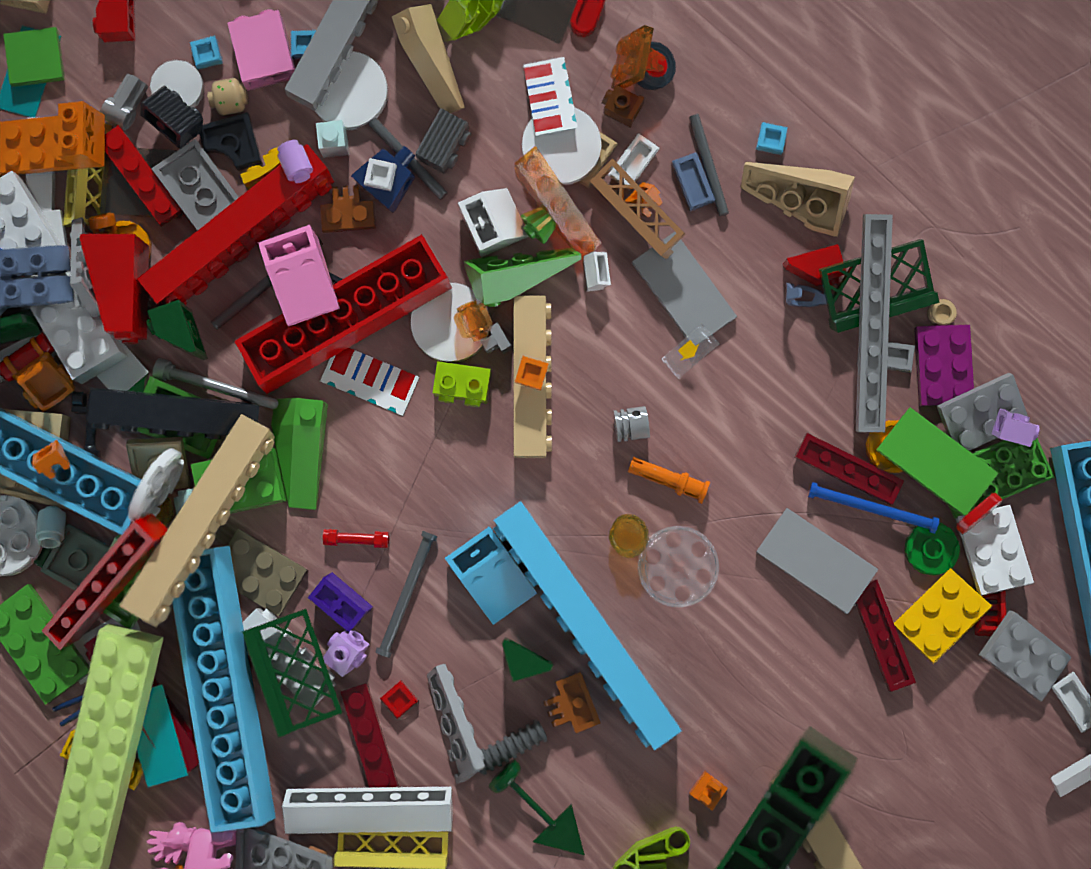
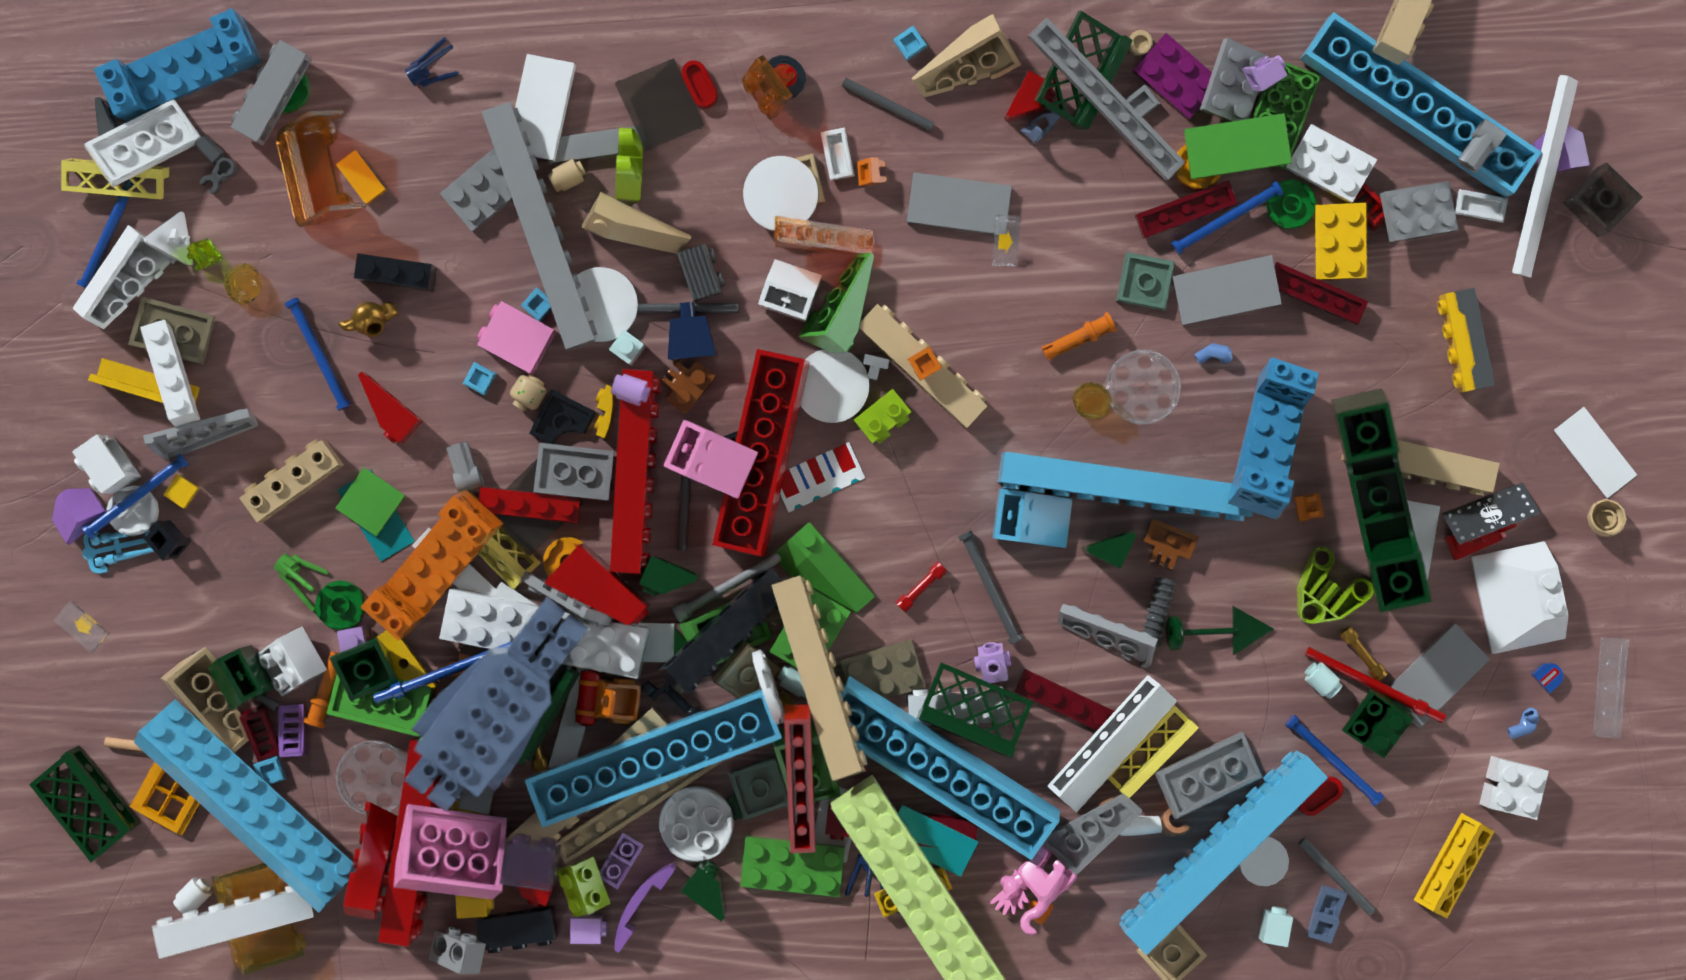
camera: 50 degrees left, 5 degrees up
orange tile [32,440,70,479] -> none
light aqua brick [36,506,66,548] -> none
orange tile [88,213,117,234] -> none
black brick [140,86,203,149] -> none
white tile [150,60,204,108] -> none
dark purple hinge [307,572,373,632] -> none
white tile [364,158,397,191] -> none
red tile [380,680,419,719] -> none
clear orange head [453,300,493,342] -> none
bright green piece [521,207,556,244] -> none
sticker [523,57,578,136] -> none
white piece [583,252,611,292] -> none
medium nougat fence [590,158,686,259] -> none
reddish brown brick [602,85,645,128] -> none
light grey piece [613,406,650,442] -> none
sand blue tile [671,152,715,211] -> none
red tile [956,493,1003,535] -> none
none -> sand green tile [1116,252,1175,311]
none -> medium blue arm [1194,343,1233,365]
none -> dark azure plate [1228,357,1319,519]
none -> piece [1437,288,1495,393]

